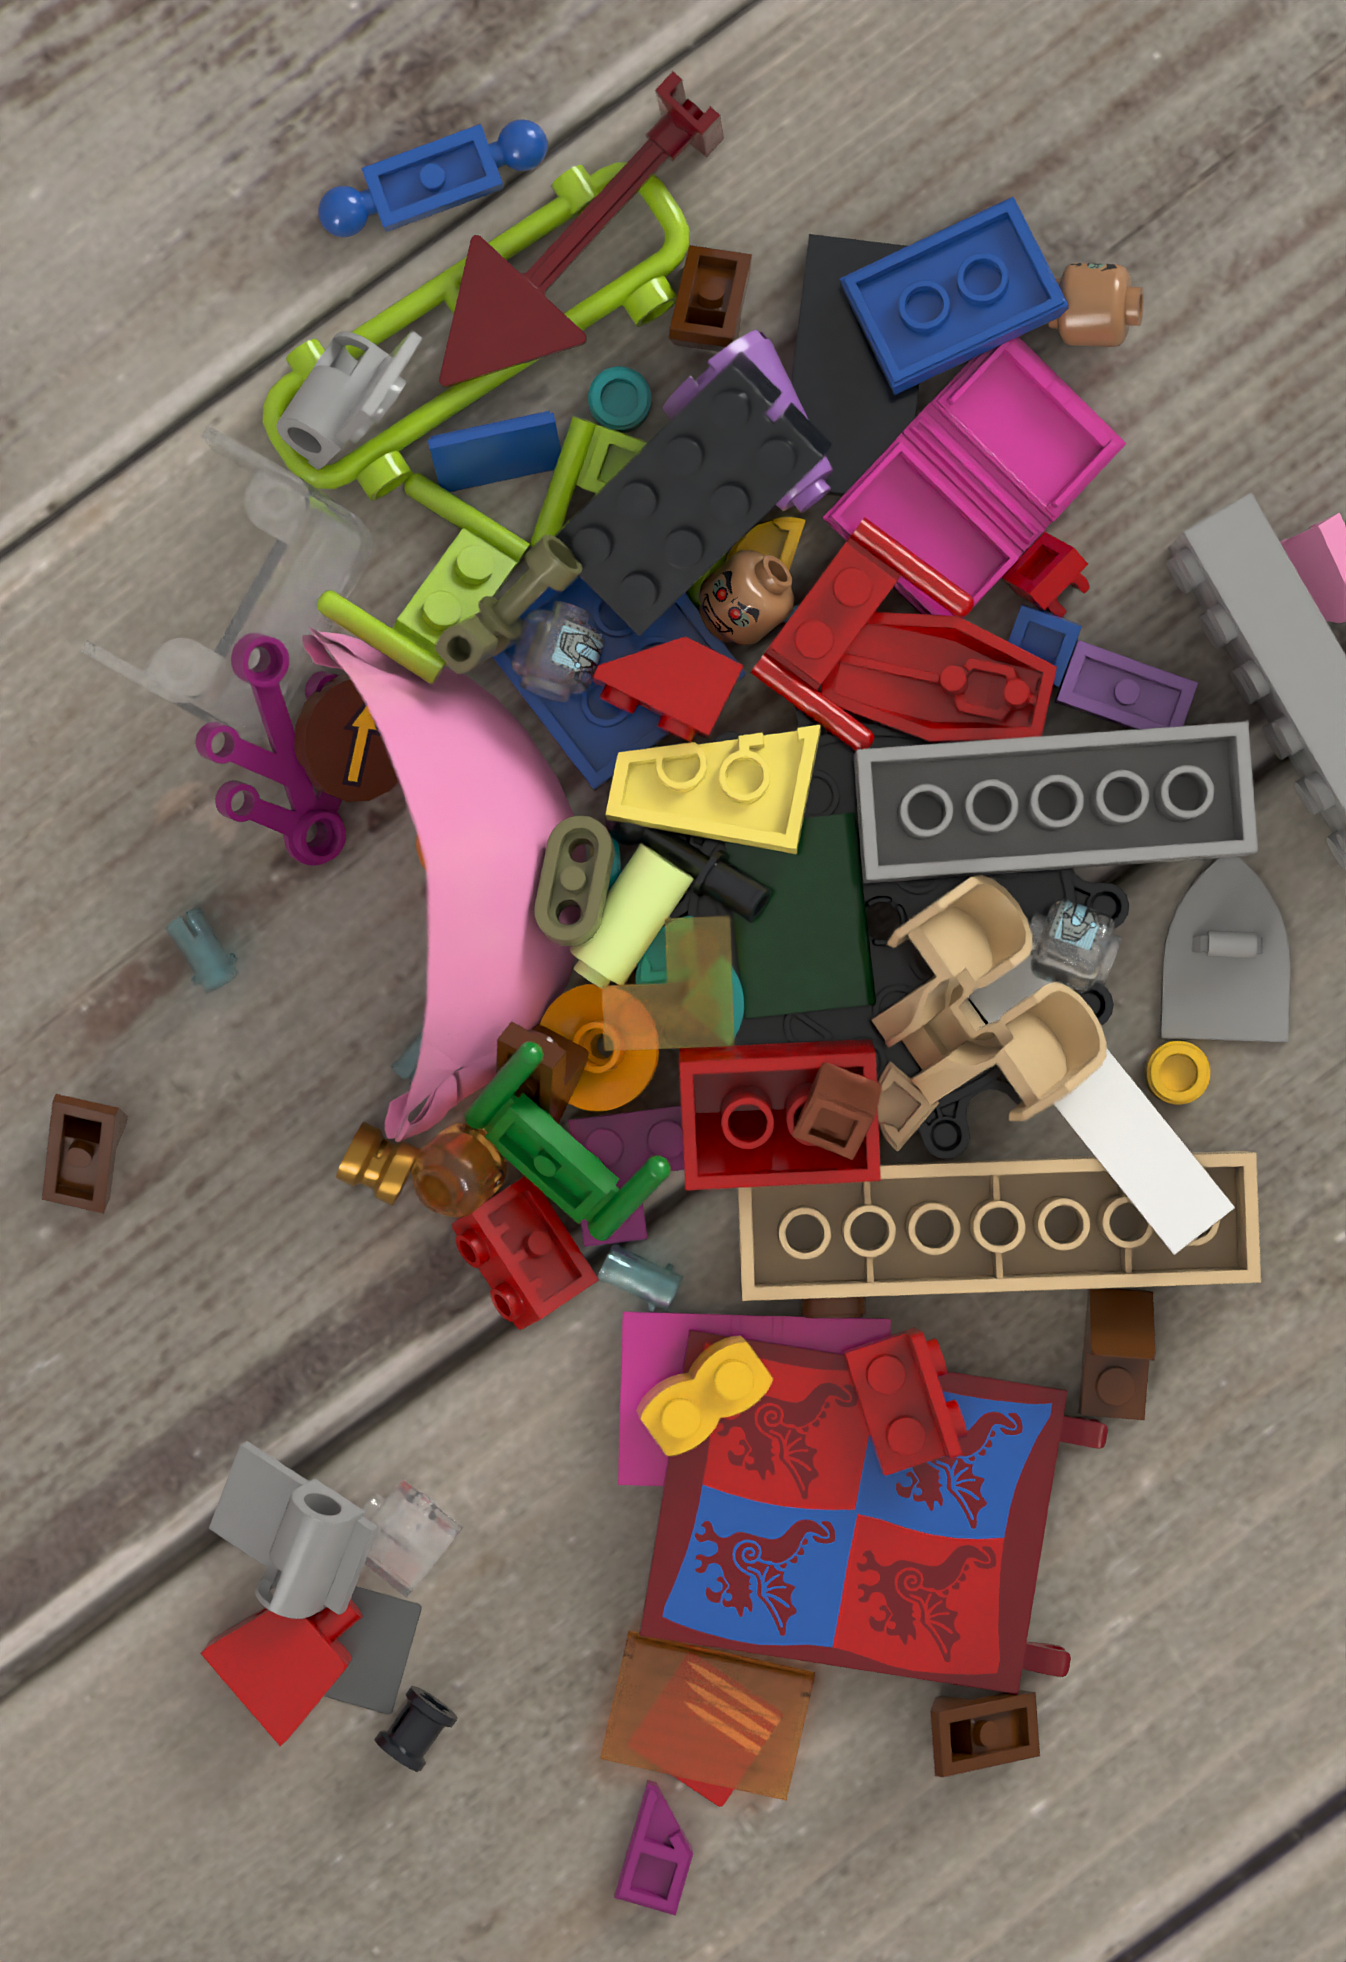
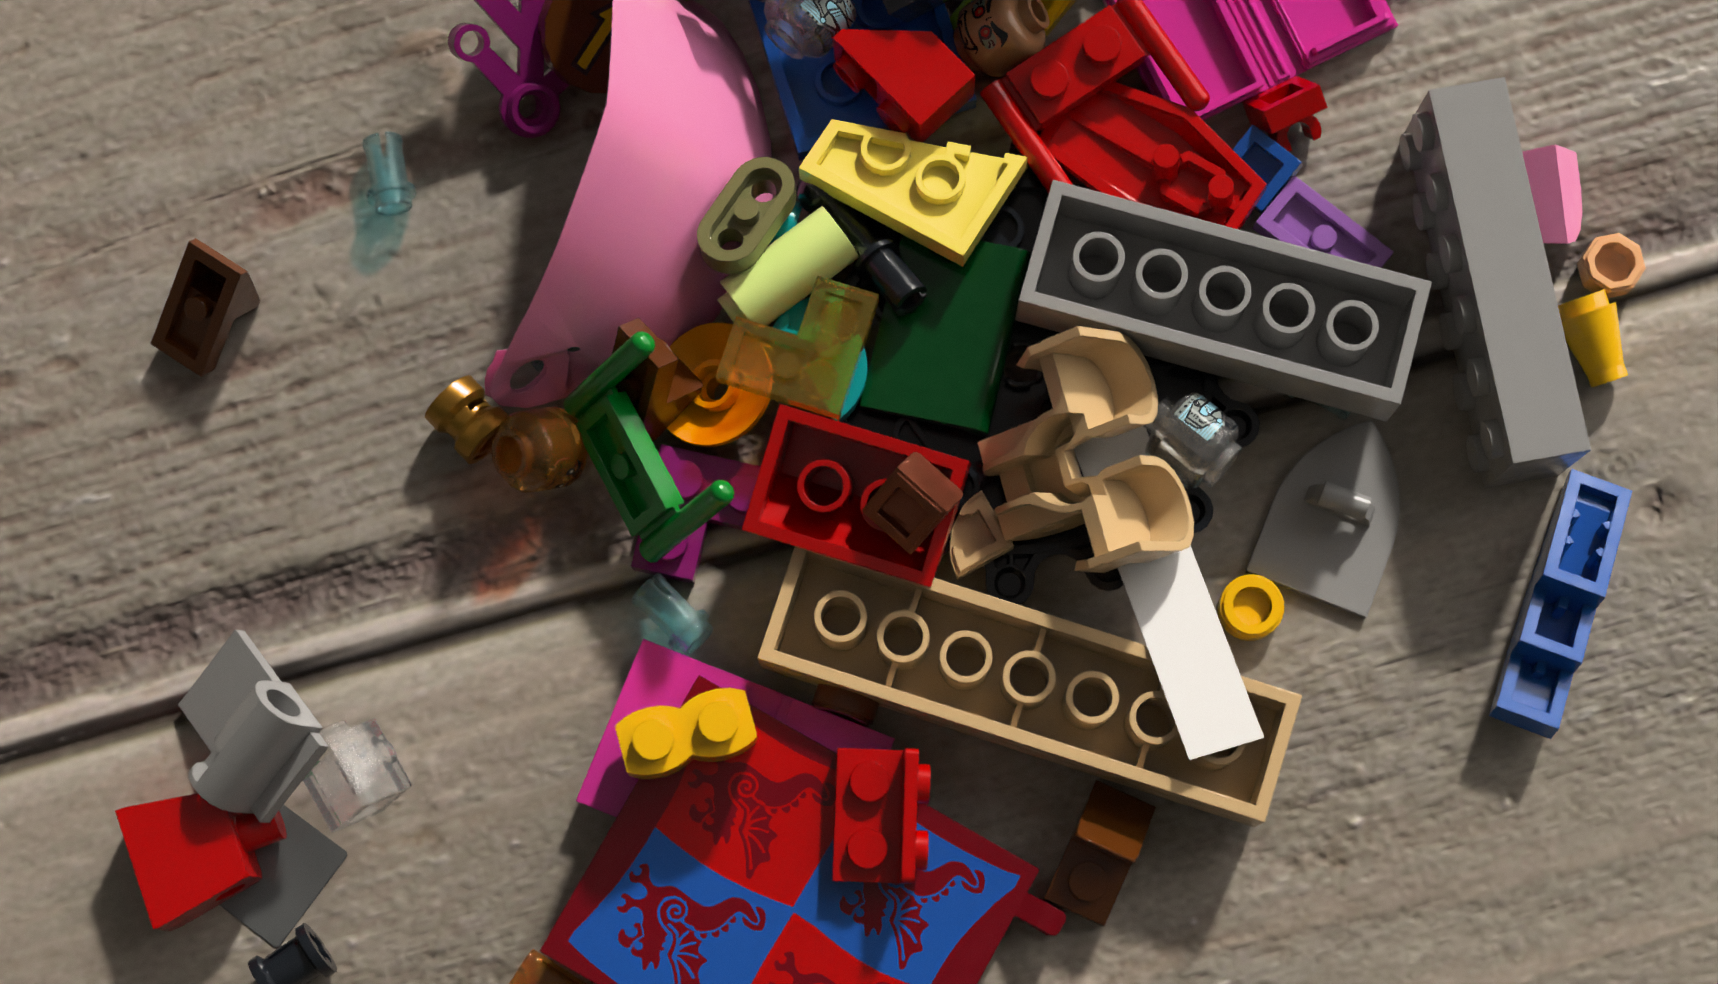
camera: 25 degrees right, 10 degrees down
red bracket [451,1176,599,1330] -> none

